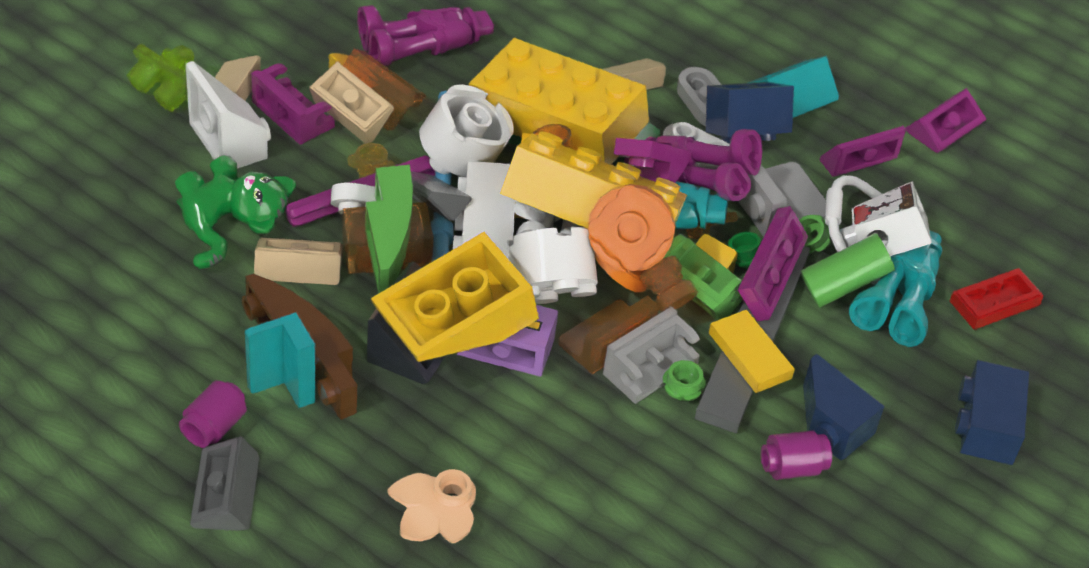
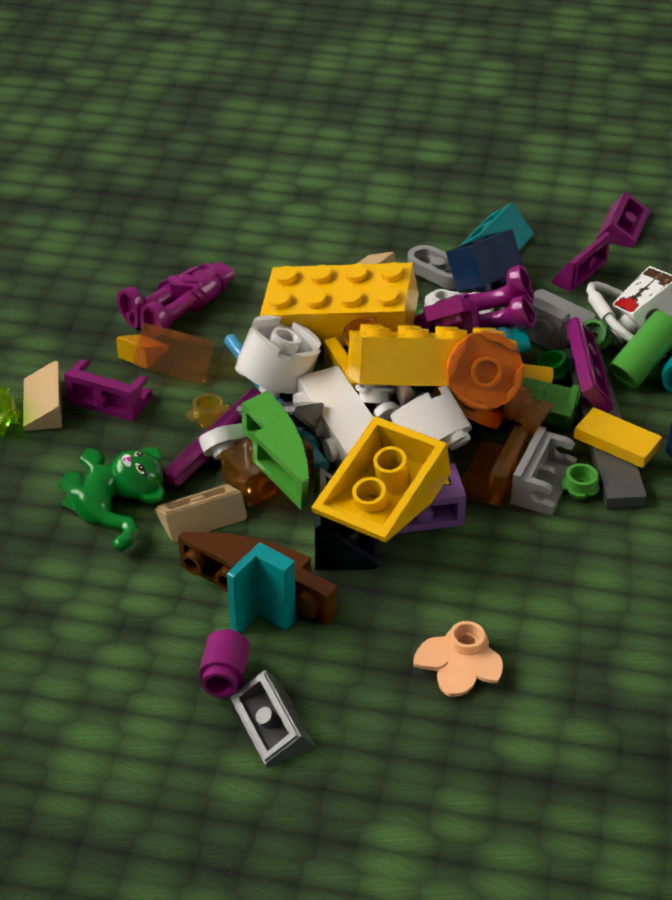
camera: 20 degrees left, 5 degrees down
white slope [186,61,271,169] -> none
tan slope [309,62,394,145] -> none

